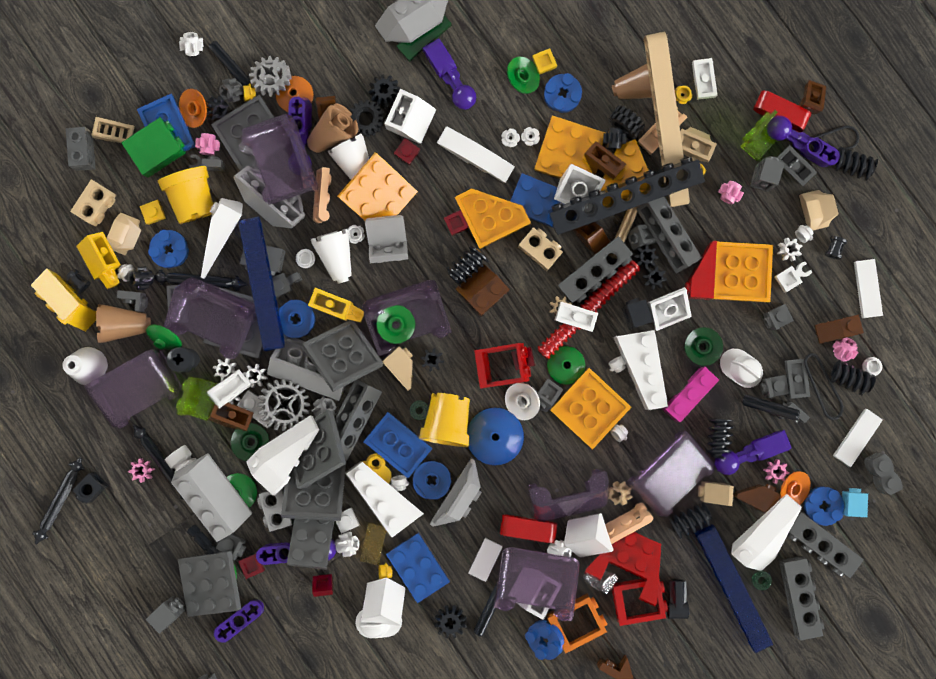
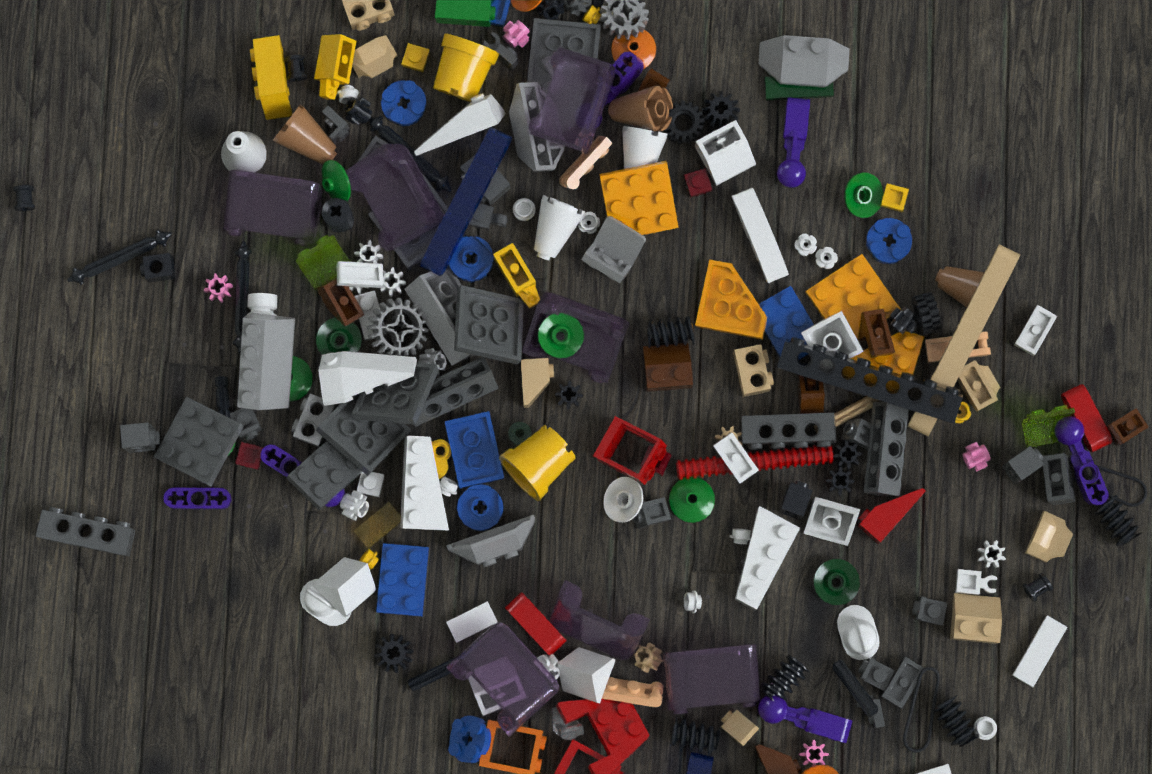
camera: 40 degrees right, 5 degrees down
dark red plate [312,574,333,597] -> none
dark red plate [444,210,469,236] -> none
blue dish [467,408,524,465] -> none
light orange plate [550,368,631,450] -> none
dark pink arch [662,367,719,423] -> none
yellow plate [675,86,692,104] -> none
light orange plate [714,242,773,303] -> none
white plate [795,225,813,243] -> none
reddish brown slope [814,314,864,343] -> none
bright pink gear [833,338,858,361] -> none
none -> tan slope [950,593,1002,644]

